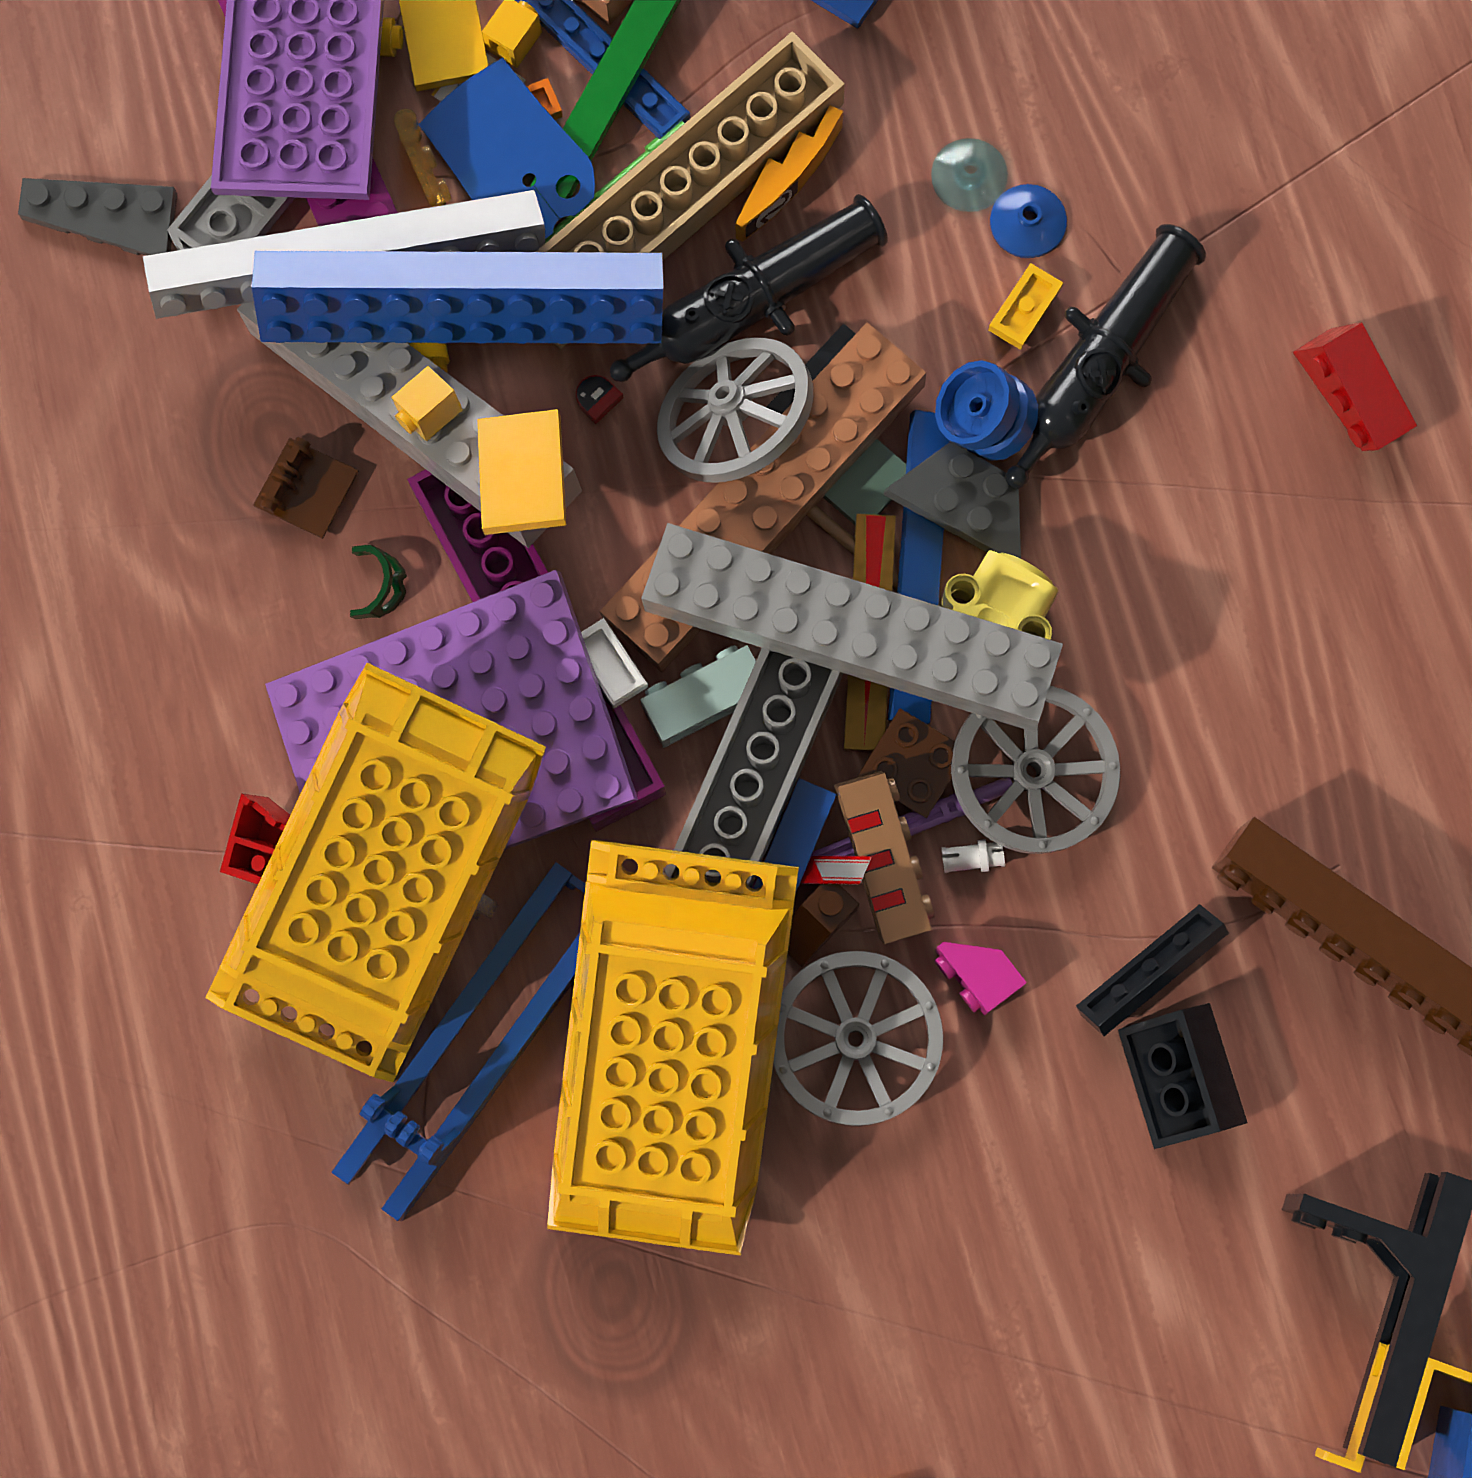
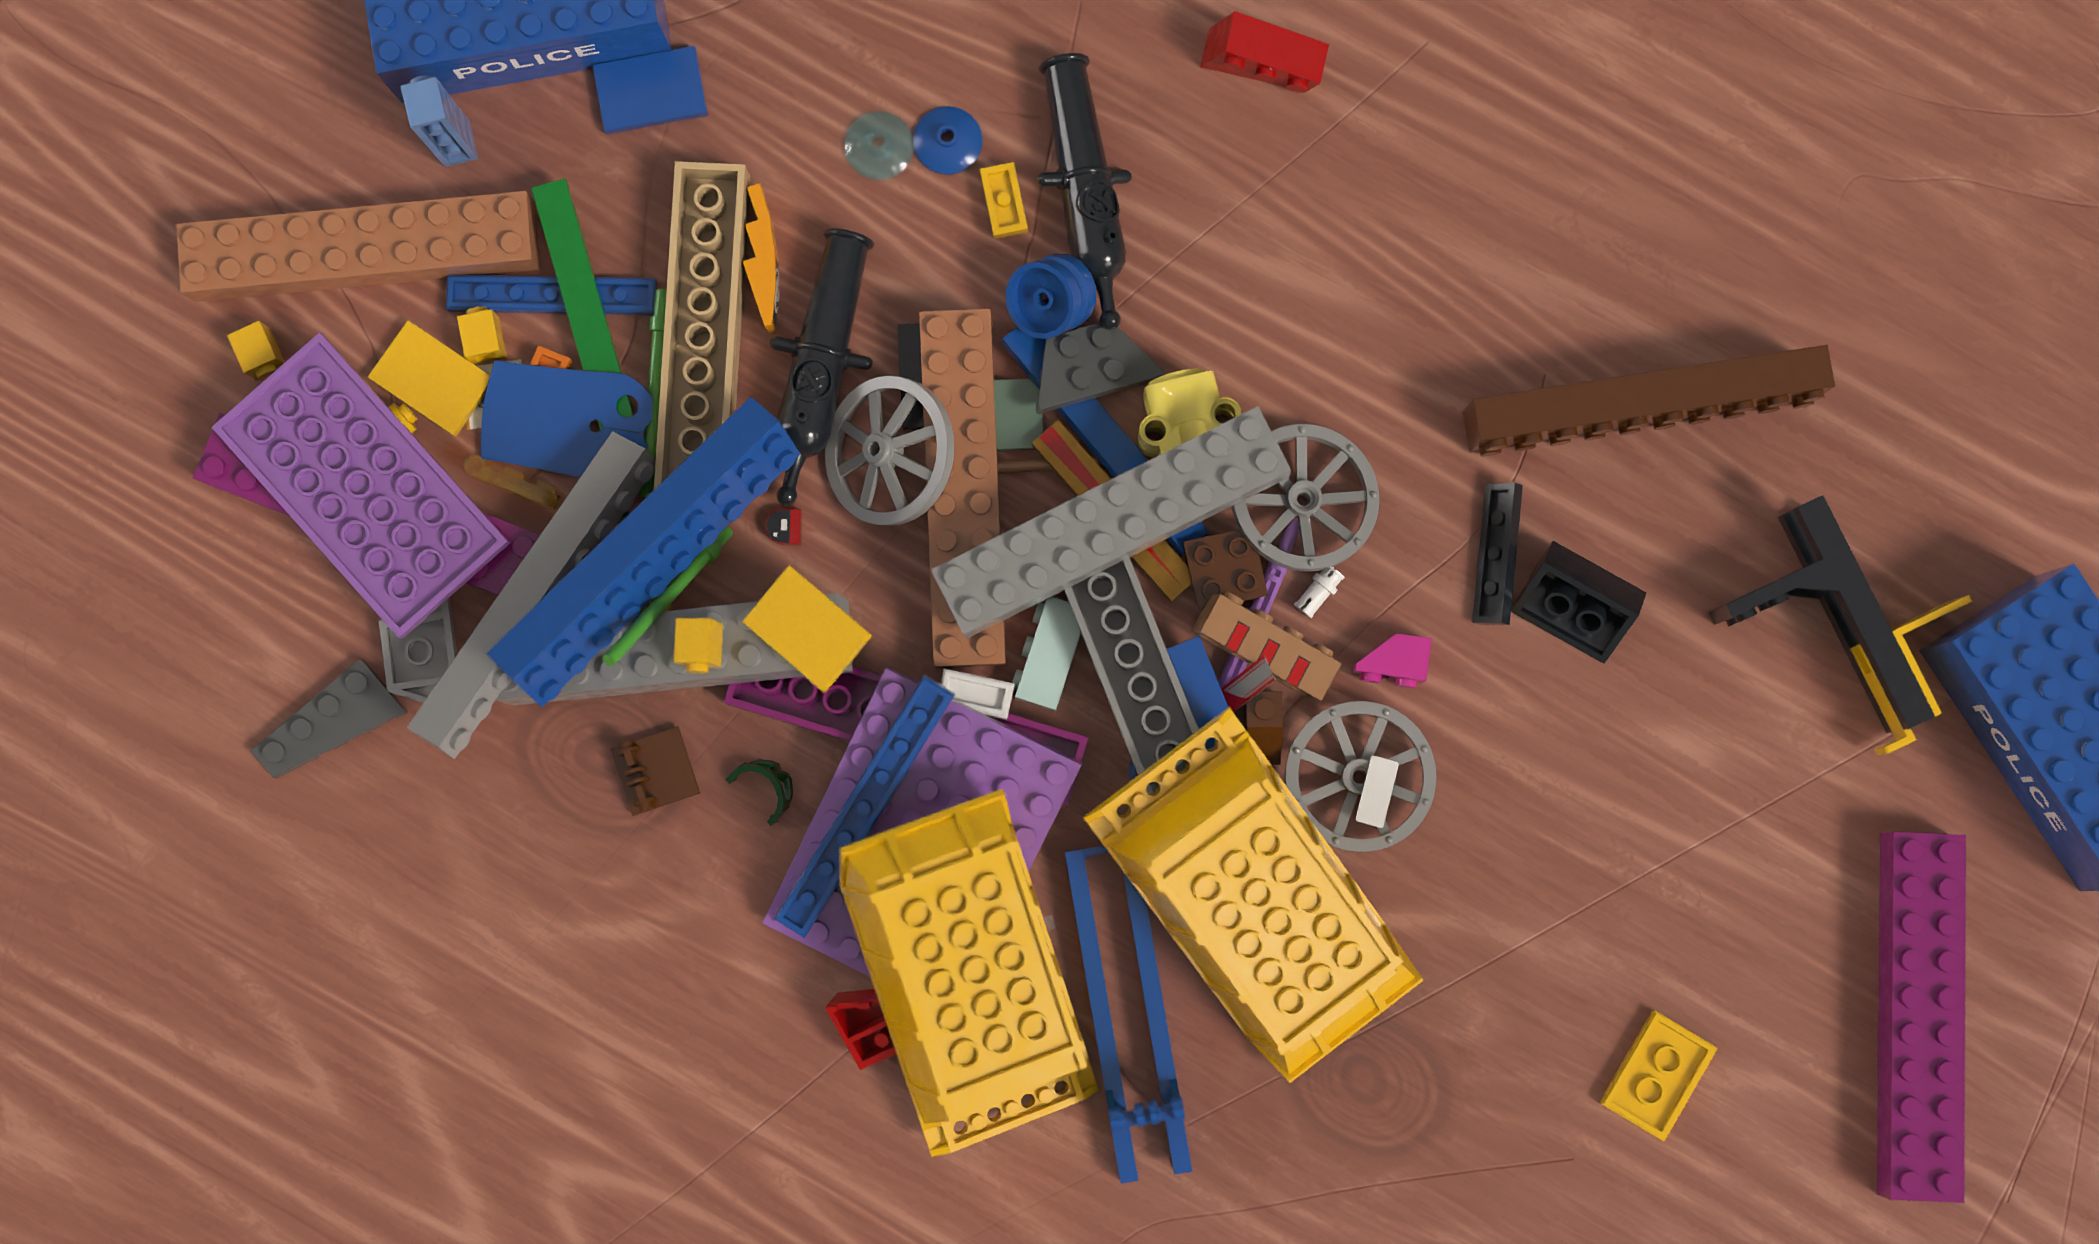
camera: 45 degrees left, 5 degrees up
none -> bright green bar [602,526,733,667]
none -> blue tile [774,674,956,938]
none -> white sticker [1356,755,1399,828]

